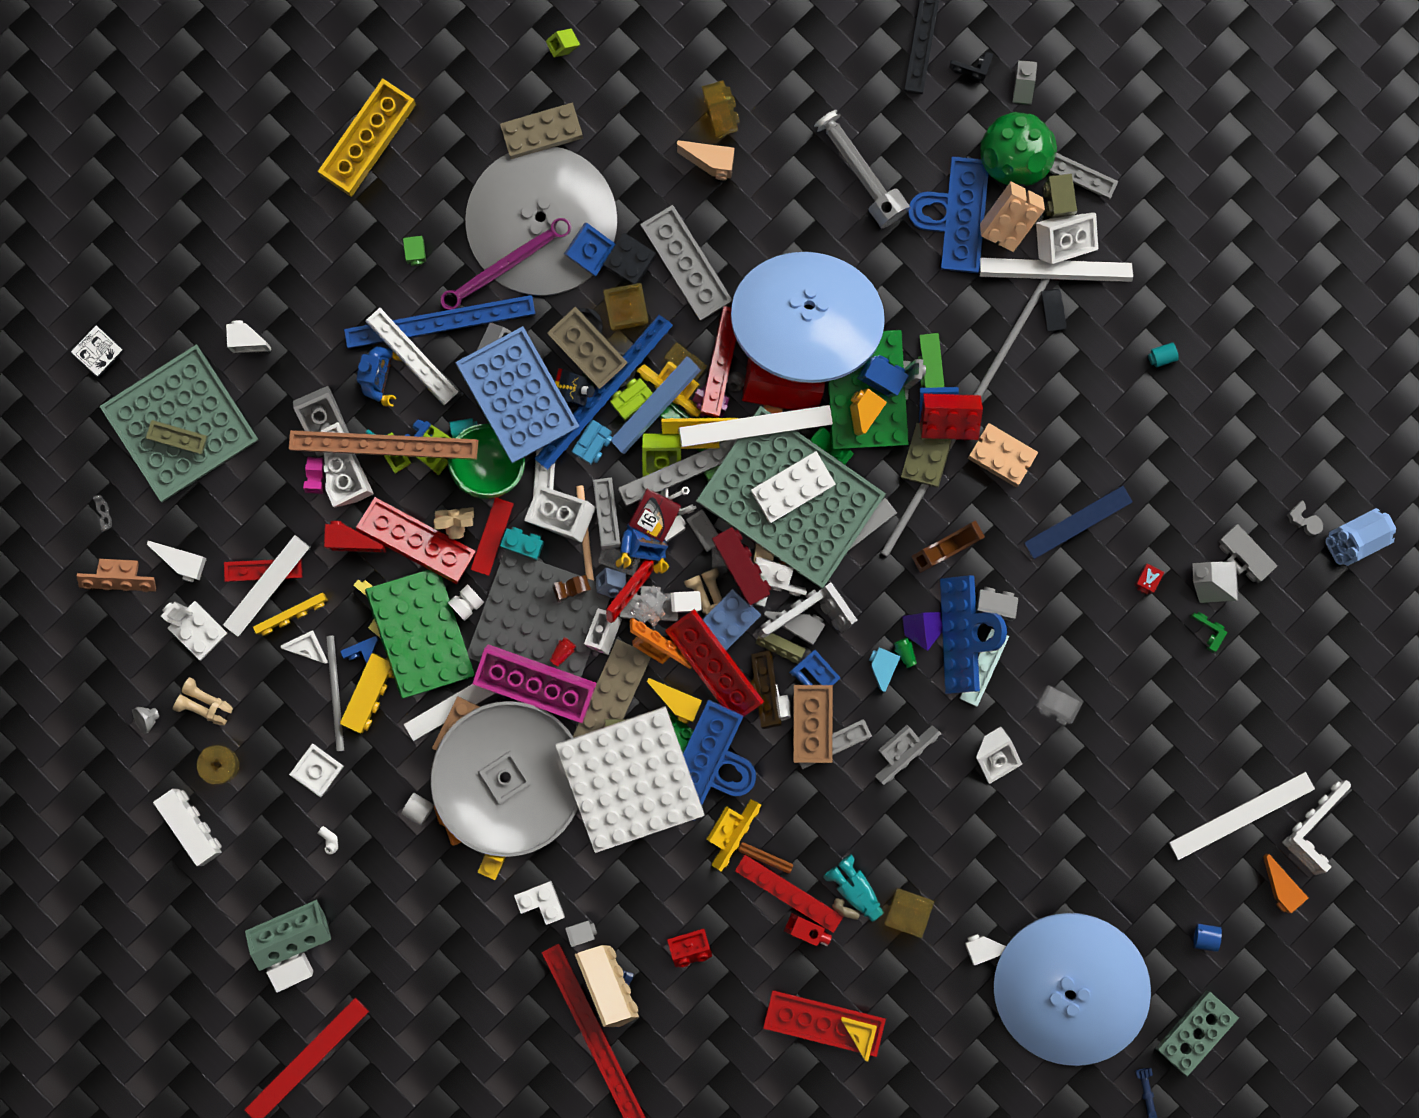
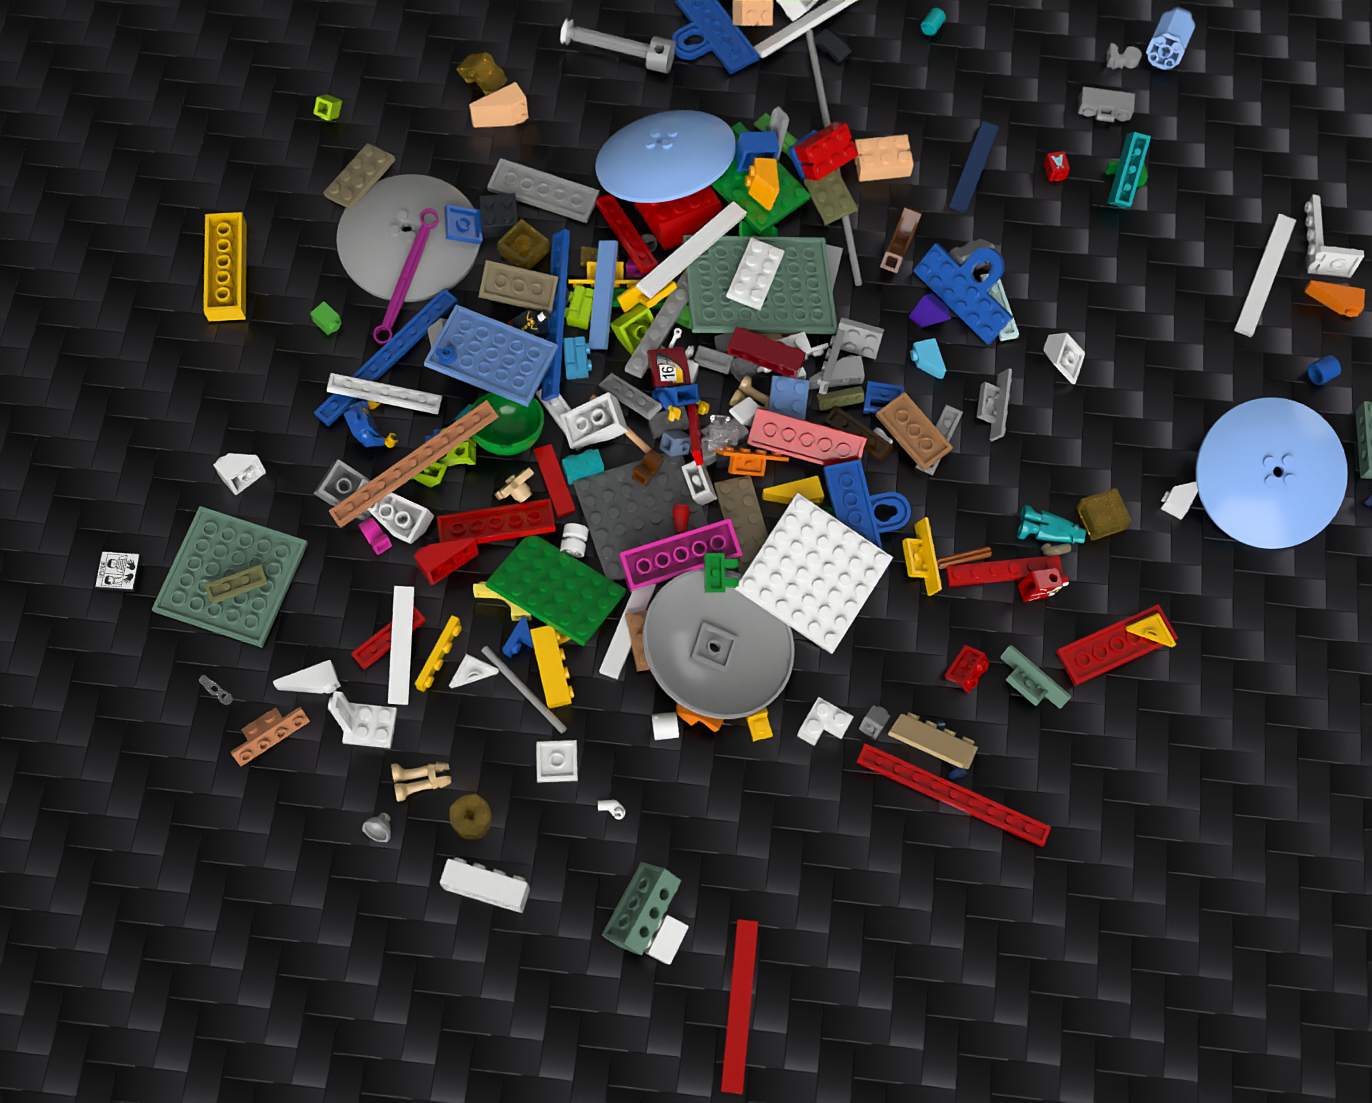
camera: 40 degrees left, 15 degrees down
green cone [894,638,917,668] -> none
clear brick [1036,685,1082,725] -> none
light grey slope [1192,562,1238,603] -> none
none -> blue plate [436,345,458,365]
none -> green plate [703,553,739,593]
none -> sand green bracket [1001,645,1071,708]
none -> teal brick [1108,132,1151,208]

